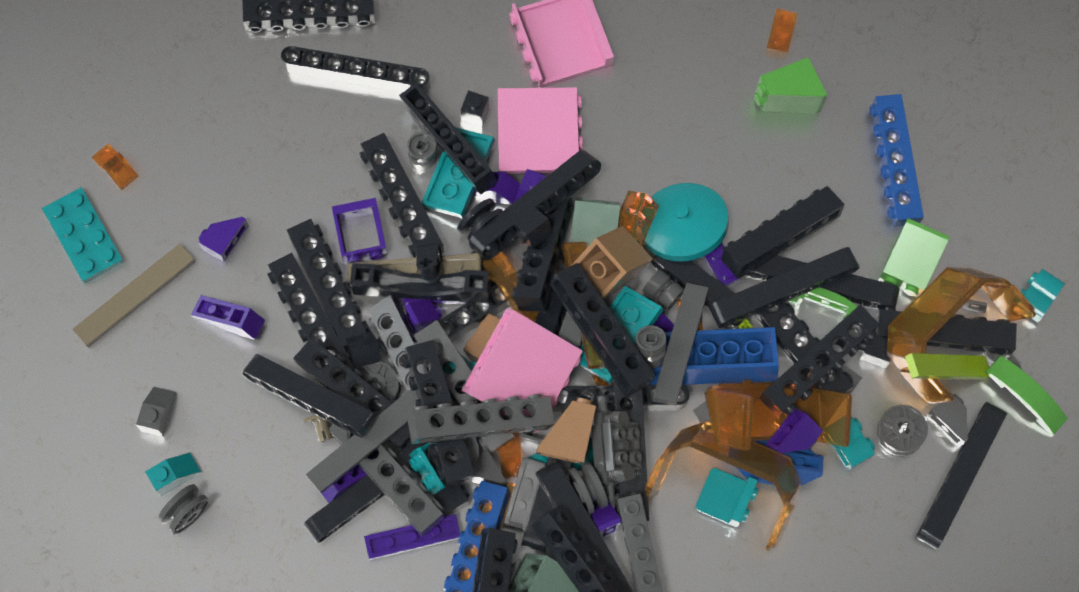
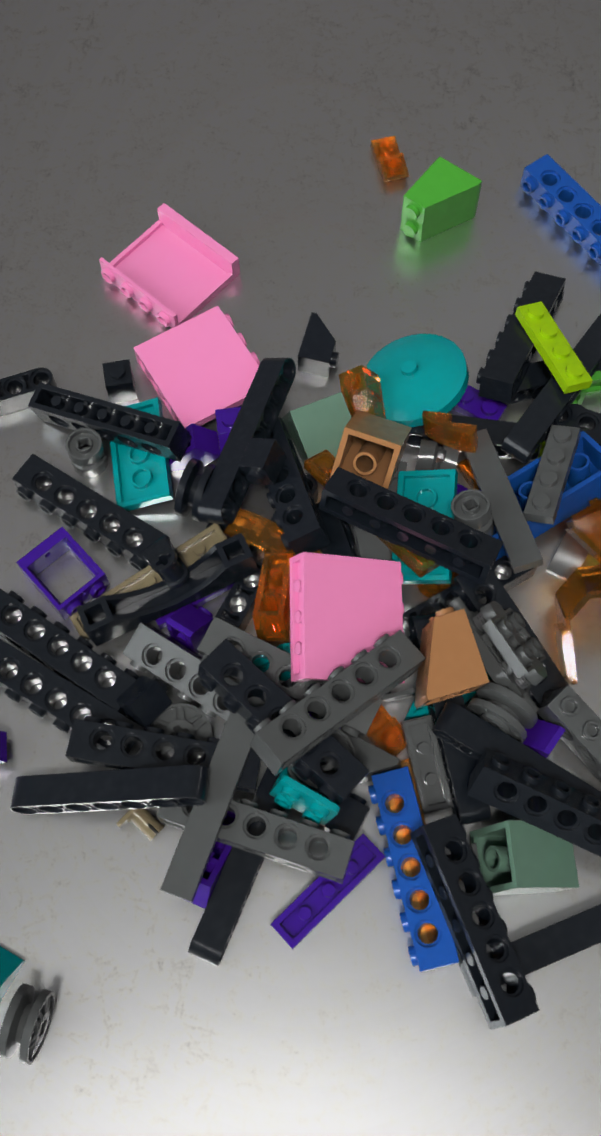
camera: 25 degrees left, 5 degrees down
none -> clear orange slope [252,551,295,641]
none -> black slope [298,312,340,378]
none -> clear orange slope [422,411,478,453]
none -> lime plate [515,301,593,394]
none -> dark grey plate [523,425,581,525]

